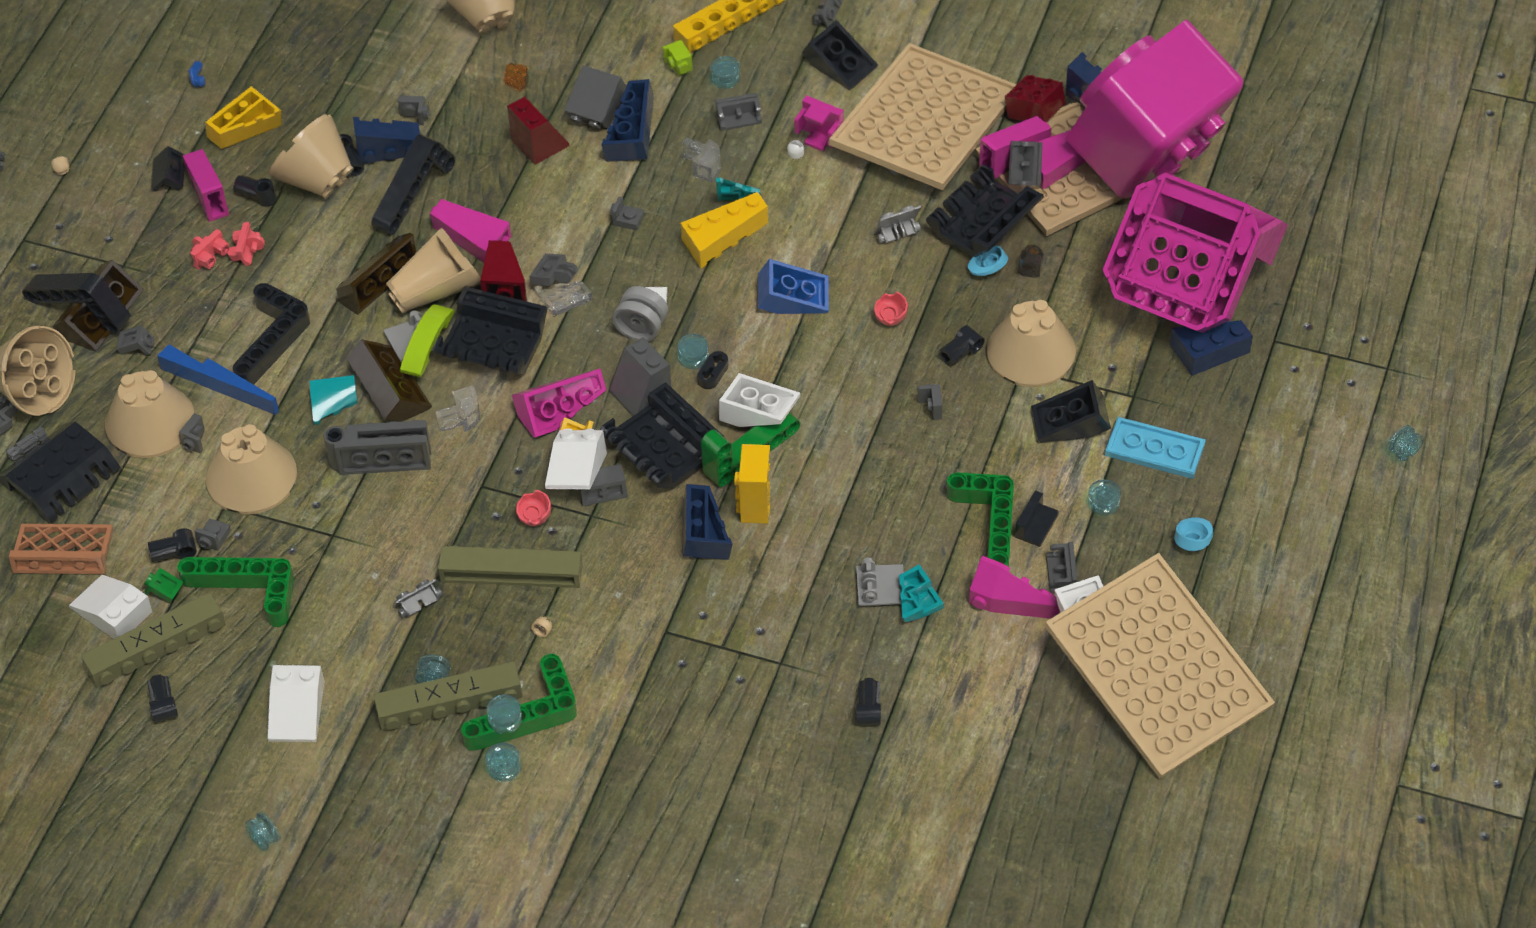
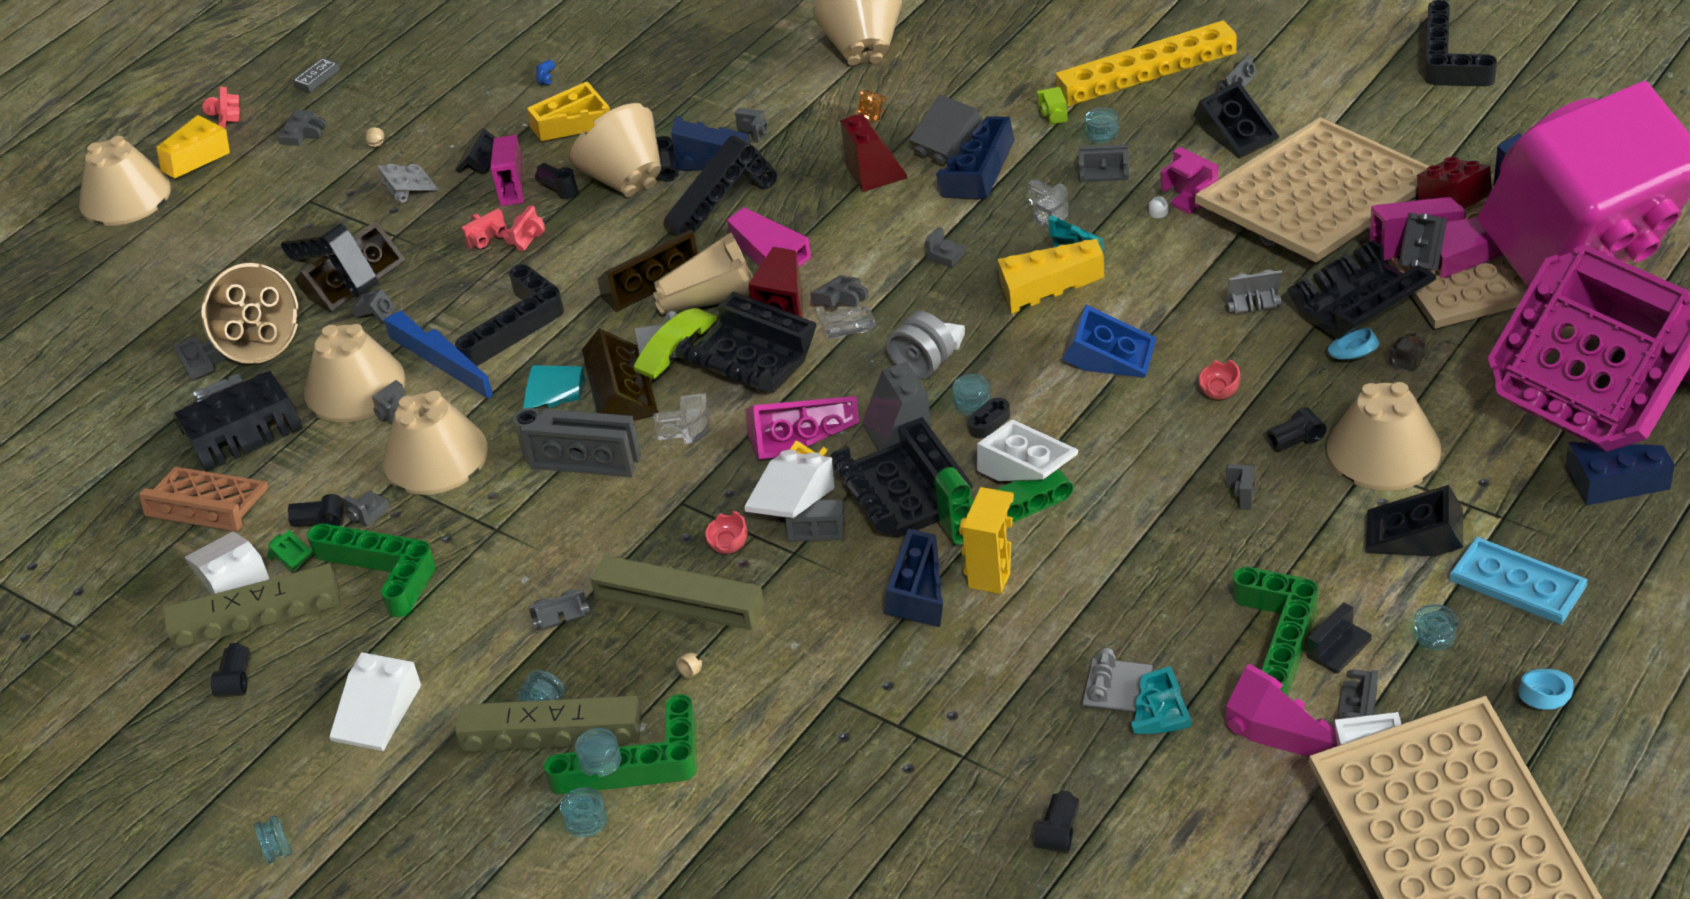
camera: 20 degrees right, 10 degrees down
none -> light grey hinge [377,164,438,203]

